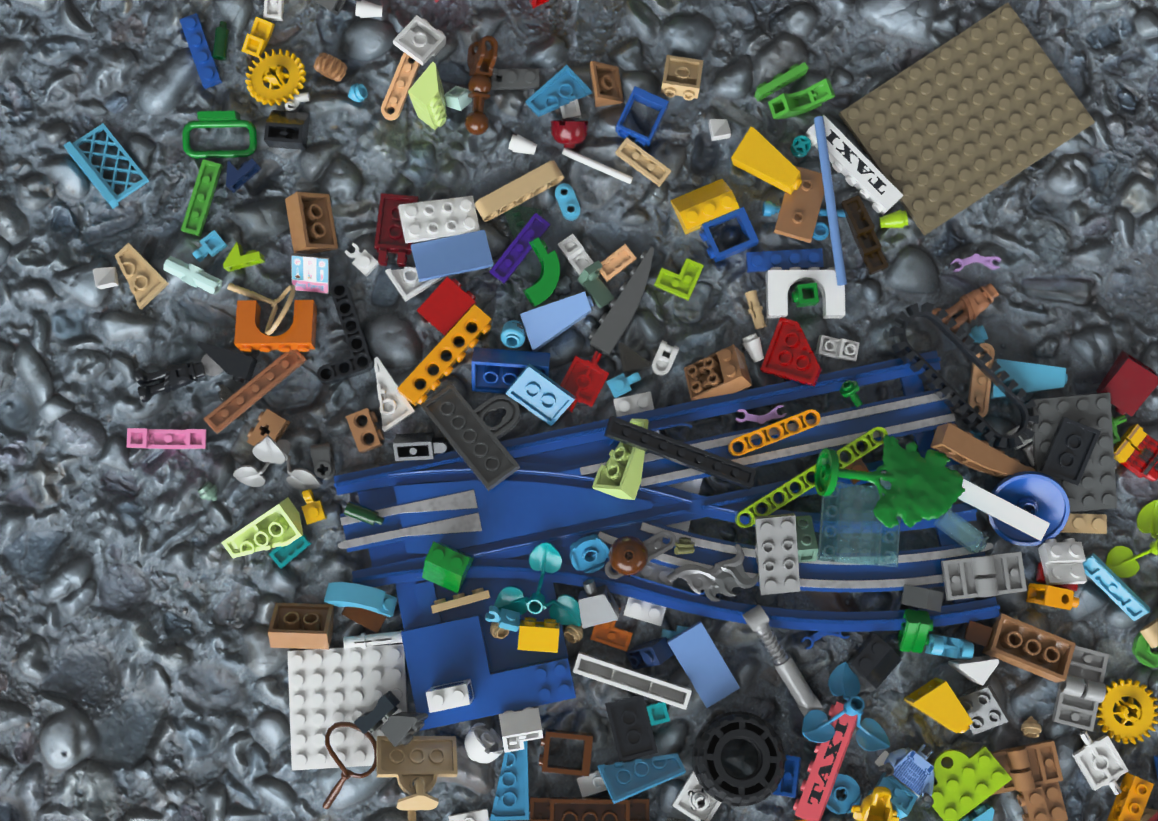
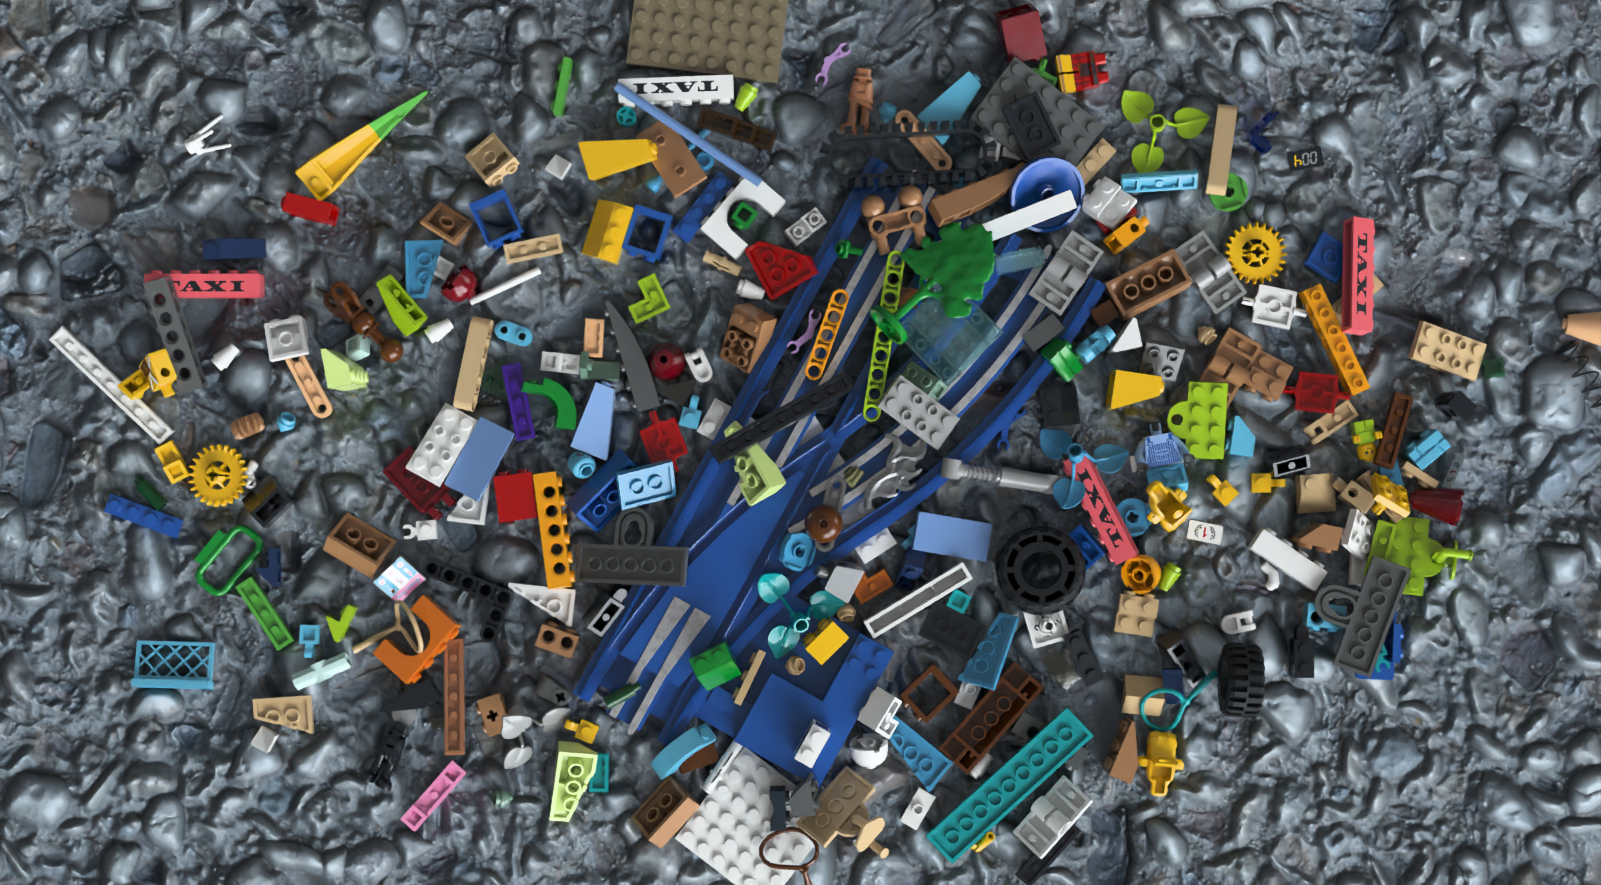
camera: 55 degrees left, 5 degrees up
medium azure plate [485,606,520,632] -> none
bright green arch [768,78,835,119] -> none
none -> lime slope [376,274,428,337]
none -> dark red cone [647,343,686,381]
none -> medium nougat piece [861,185,927,256]

